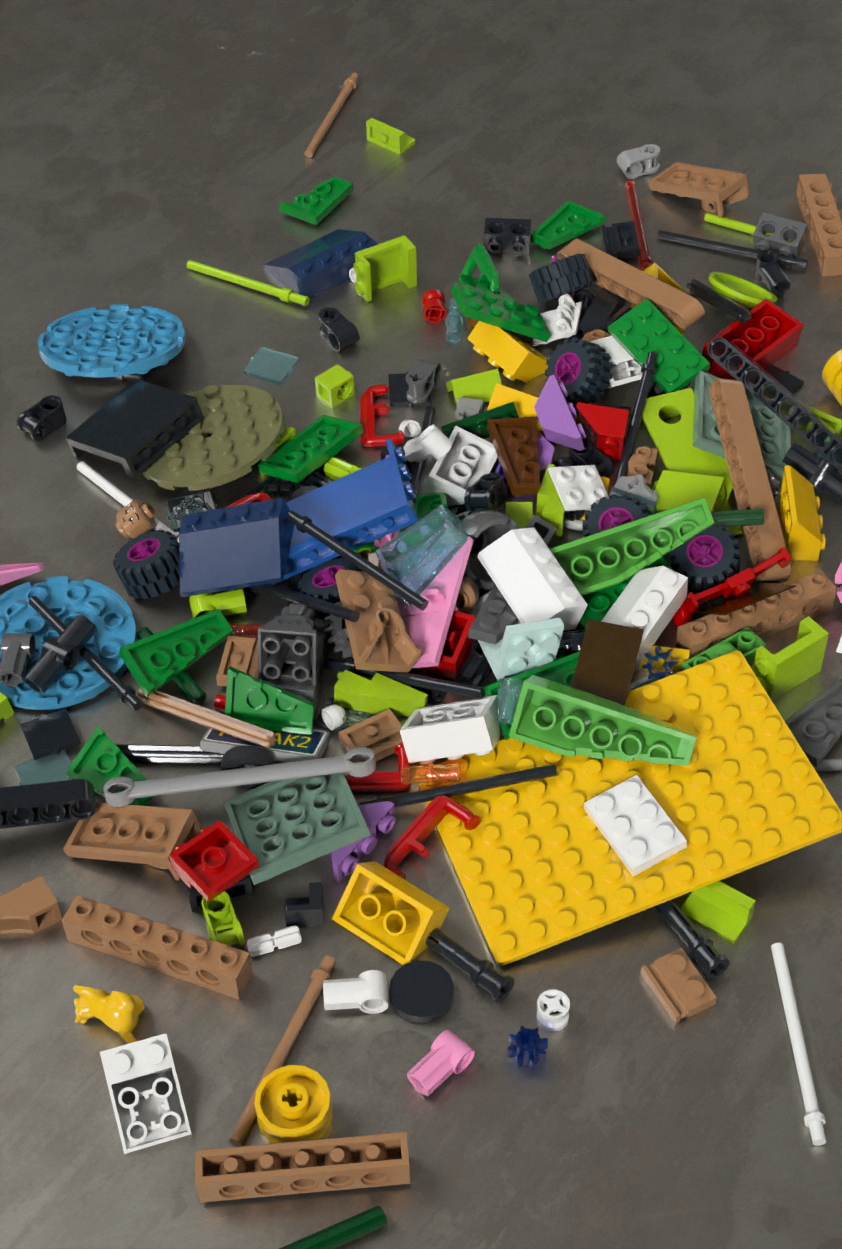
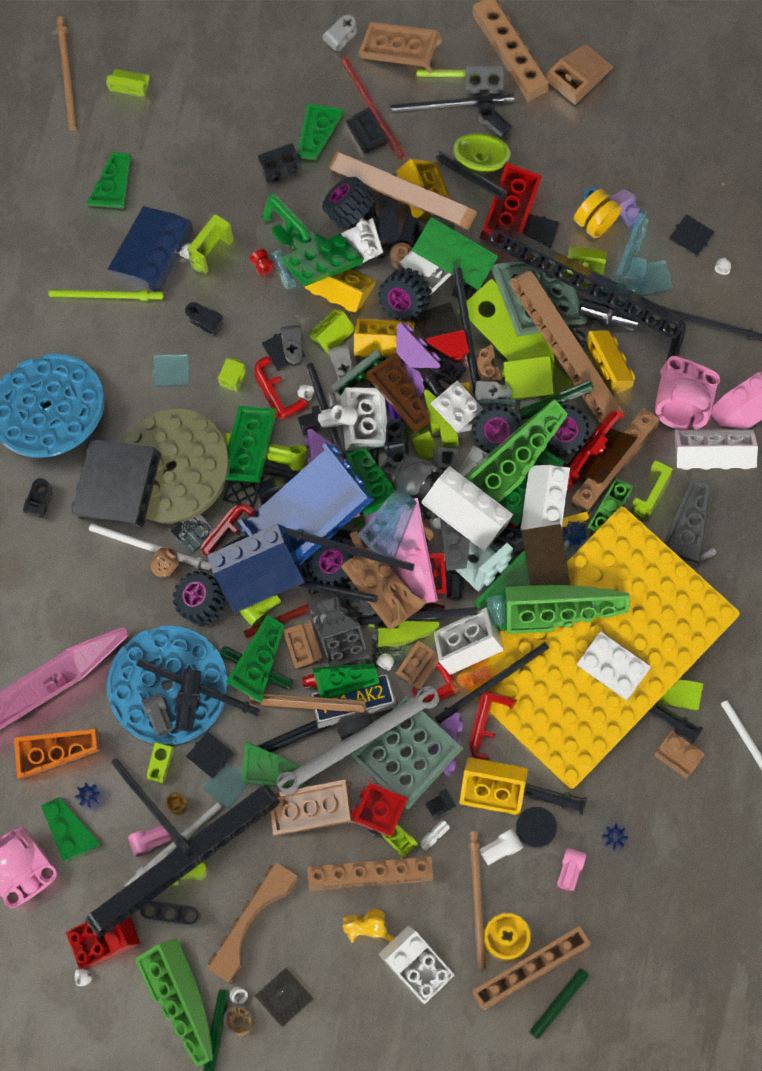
camera: 20 degrees left, 25 degrees up
white wheel [537,989,570,1032] -> none

